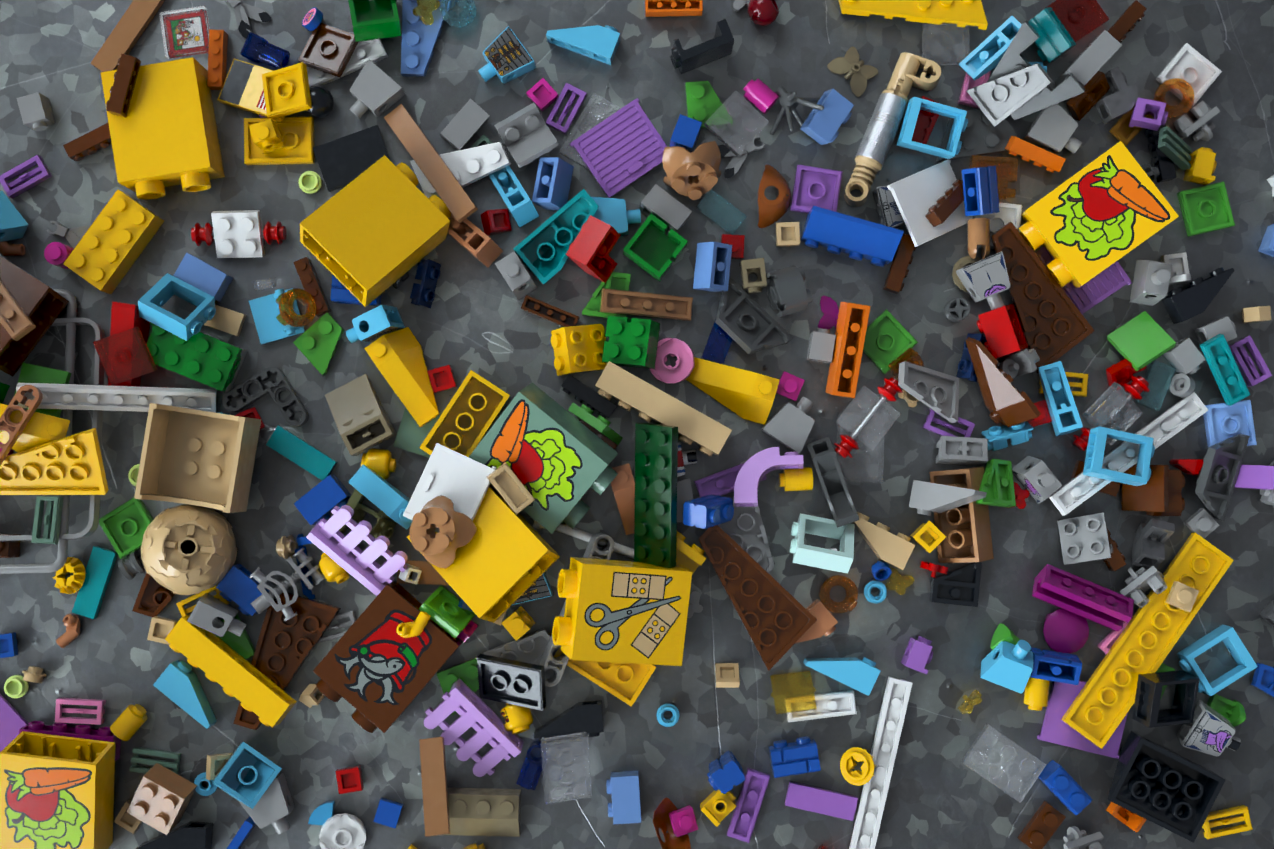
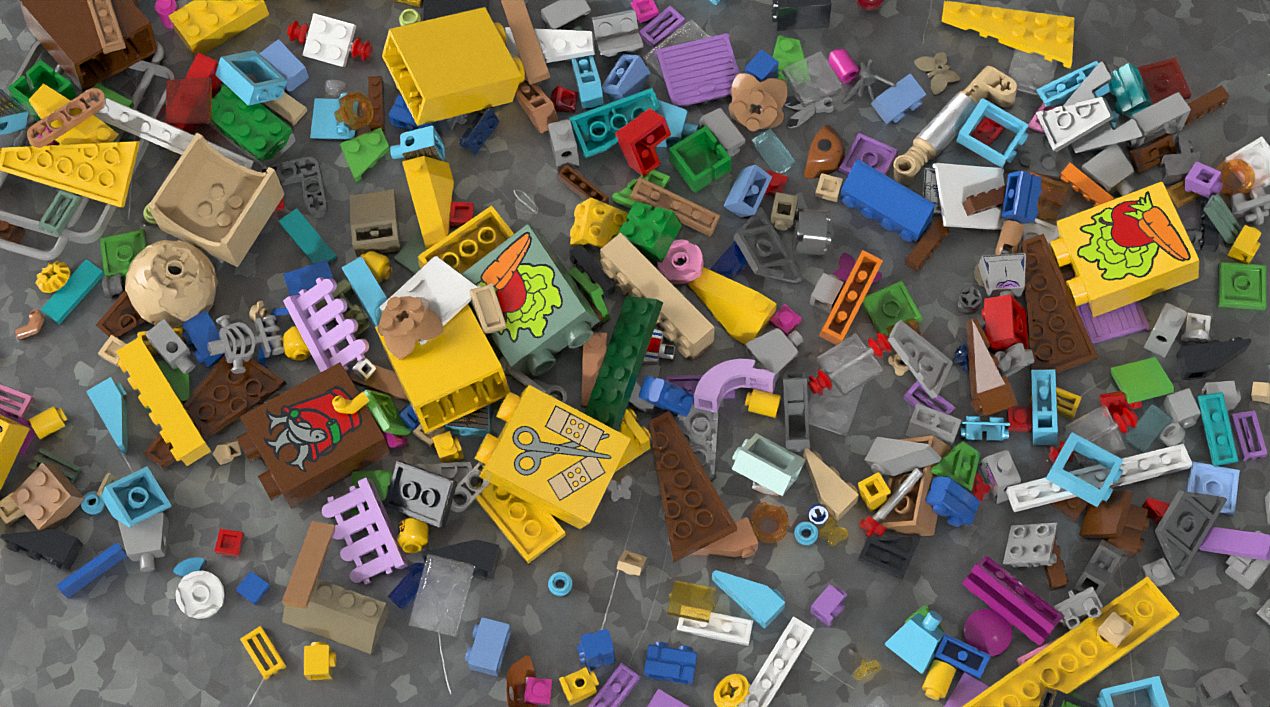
camera: 25 degrees right, 20 degrees down
none -> light grey bar [872,467,924,524]
none -> blue brick [925,477,980,527]

